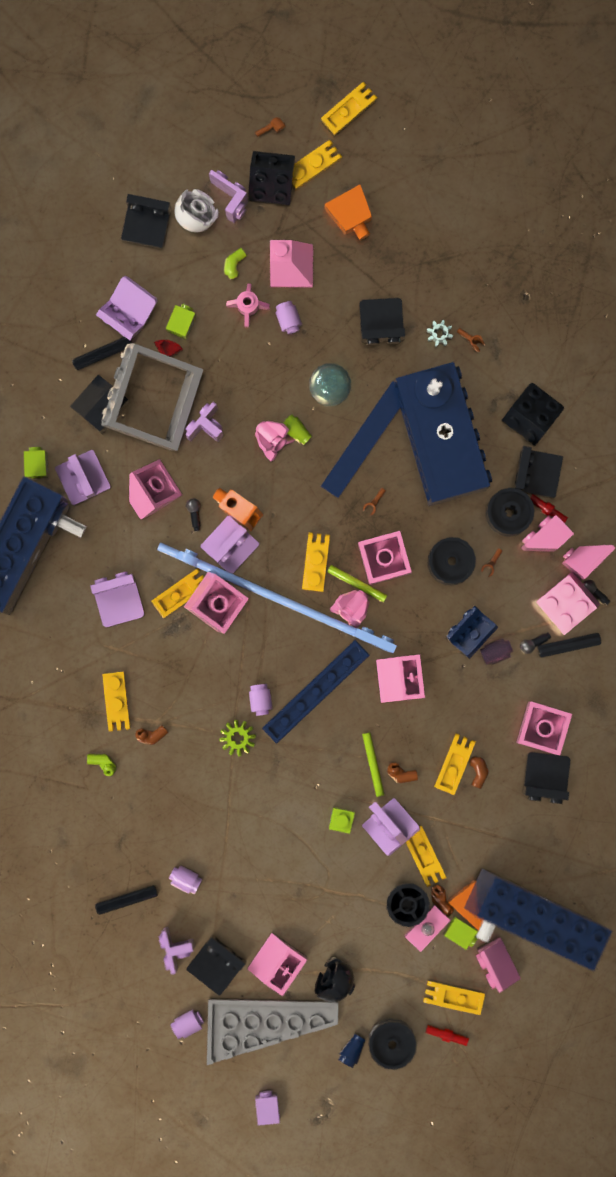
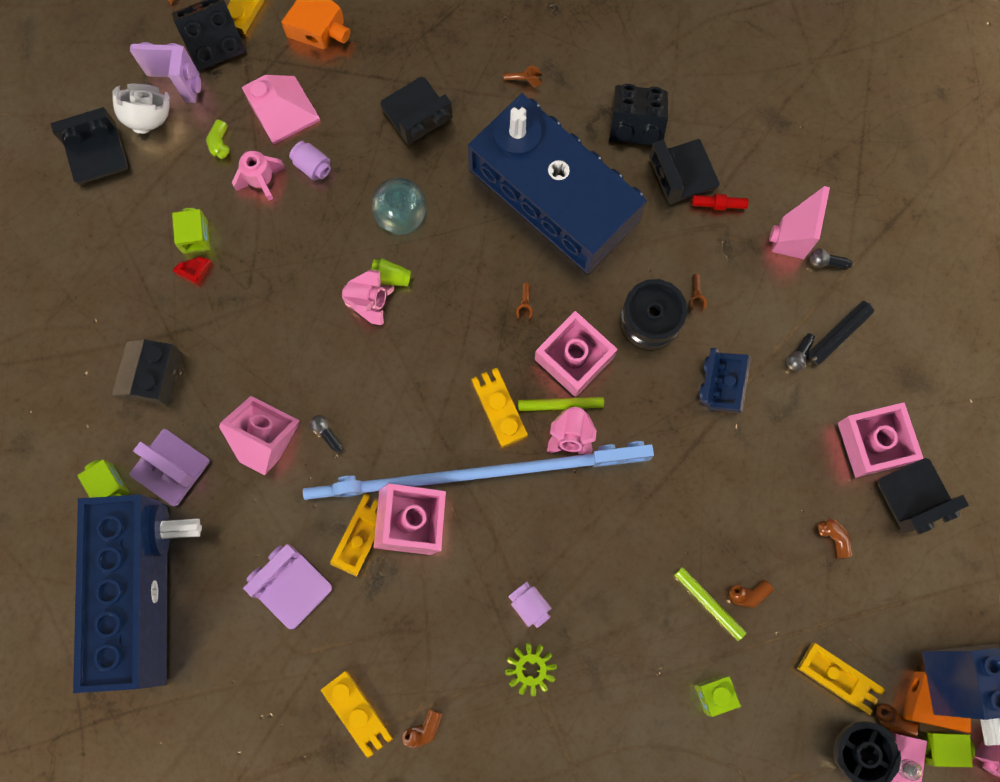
camera: 30 degrees left, 10 degrees down
black axle [72,337,133,370] -> none
lavender bracket [96,276,158,340] -> none
light grey window [101,343,204,451] -> none
lavender bracket [185,402,223,442] -> none
lavender bracket [200,516,259,574] -> none
orange torso [213,488,264,531] -> none
dark blue tile [262,640,370,744] -> none
dark blue tile [320,381,401,498] -> none
lavender bracket [362,798,420,856] -> none
bright pink slope [376,655,425,703] -> none
light aqua gear [426,320,453,347] -> none
yellow hinge [434,733,476,795] -> none
clear purple brick [480,638,513,665] -> none
black wheel [485,488,535,537] -> none
bright pink slope [521,515,574,552] -> none
bright pink brick [536,571,600,635] -> none

